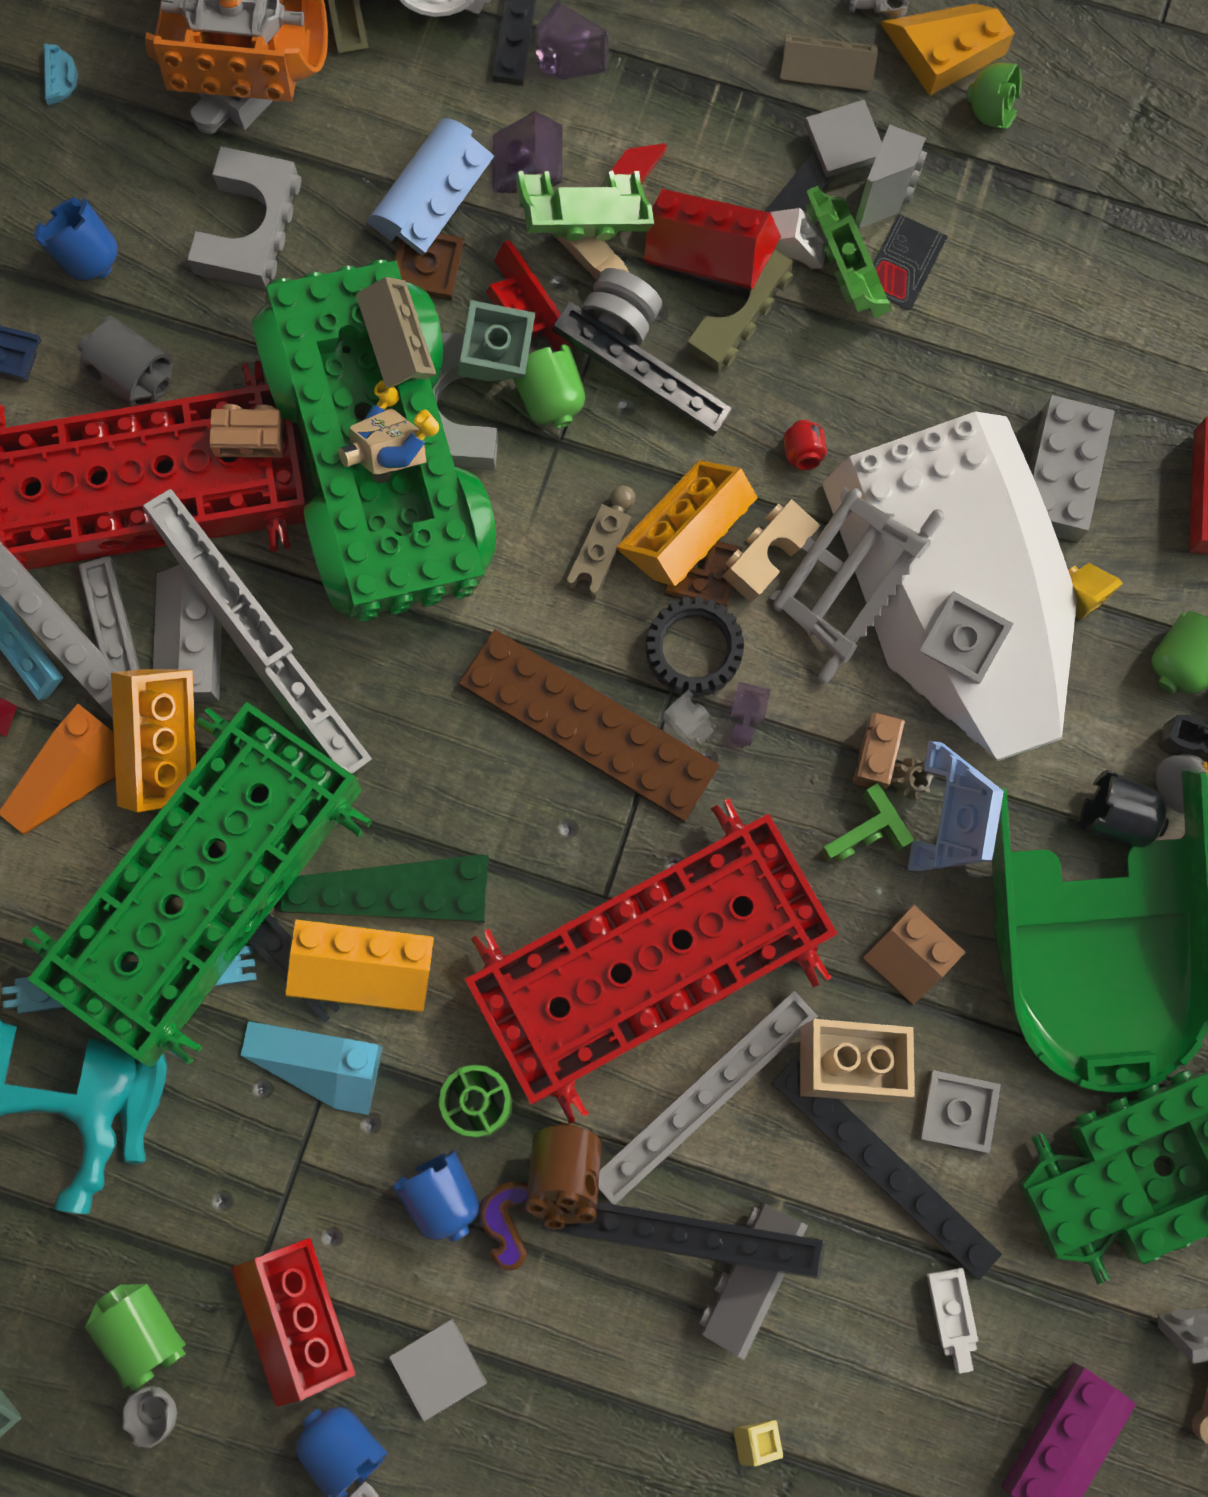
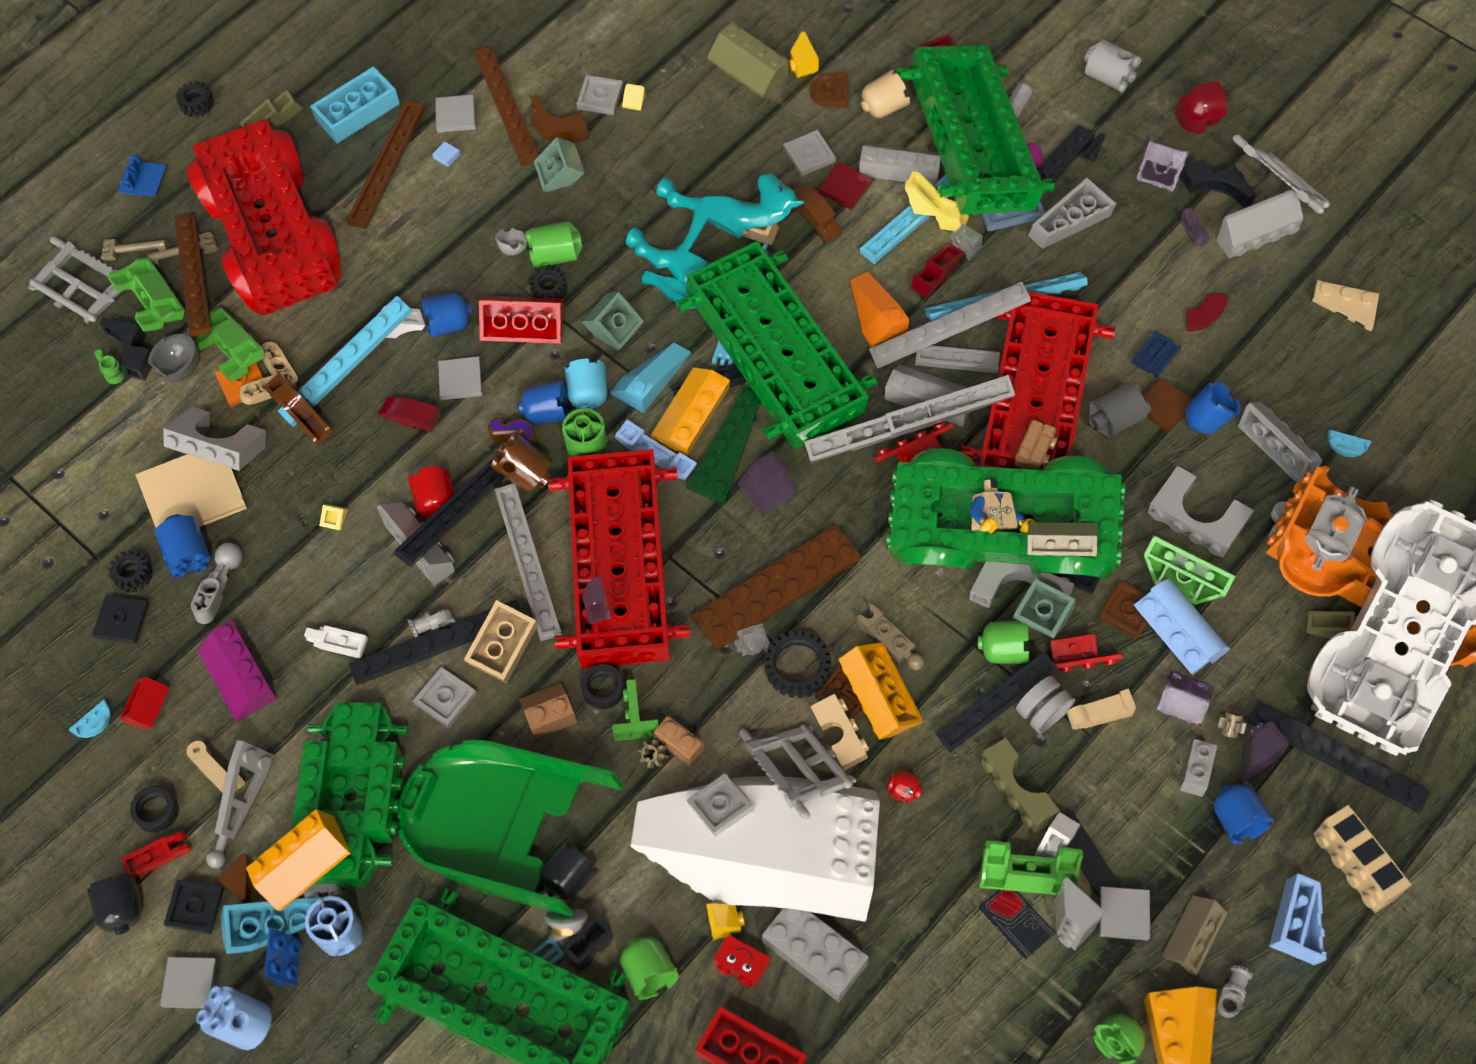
camera: 120 degrees right, 15 degrees down
light orange slope [111,669,196,812] -> none
bracket [515,171,654,241] -> none
red tile [611,143,667,185] -> none
red slope [644,189,781,289] -> none
clear purple plate [730,682,771,748] -> none
light blue wing [908,741,1004,871] -> none
none -> dark red slope [378,397,441,433]
none -> red cylinder [408,466,454,518]
none -> light grey connector [408,609,455,638]
none -> black tyre [530,266,568,298]
none -> medium azure cylinder [564,359,607,410]
none -> black tyre [581,664,625,709]
none -> sand green slope [582,292,644,350]
none -> clear purple brick [583,576,611,624]
none -> light blue slope [615,420,697,480]
none -> red brick [714,935,770,989]
none -> clear purple slope [738,451,797,515]
none -> red bracket [872,422,954,463]
none -> reddish brown tile [1143,378,1192,433]
none -> bright green wedge [1144,535,1236,605]
none -> light grey brick [1179,739,1217,797]
none -> blue cylinder [1214,784,1274,844]
none -> dark tan gear [1217,710,1247,738]
none -> light grey slope [1238,402,1323,482]

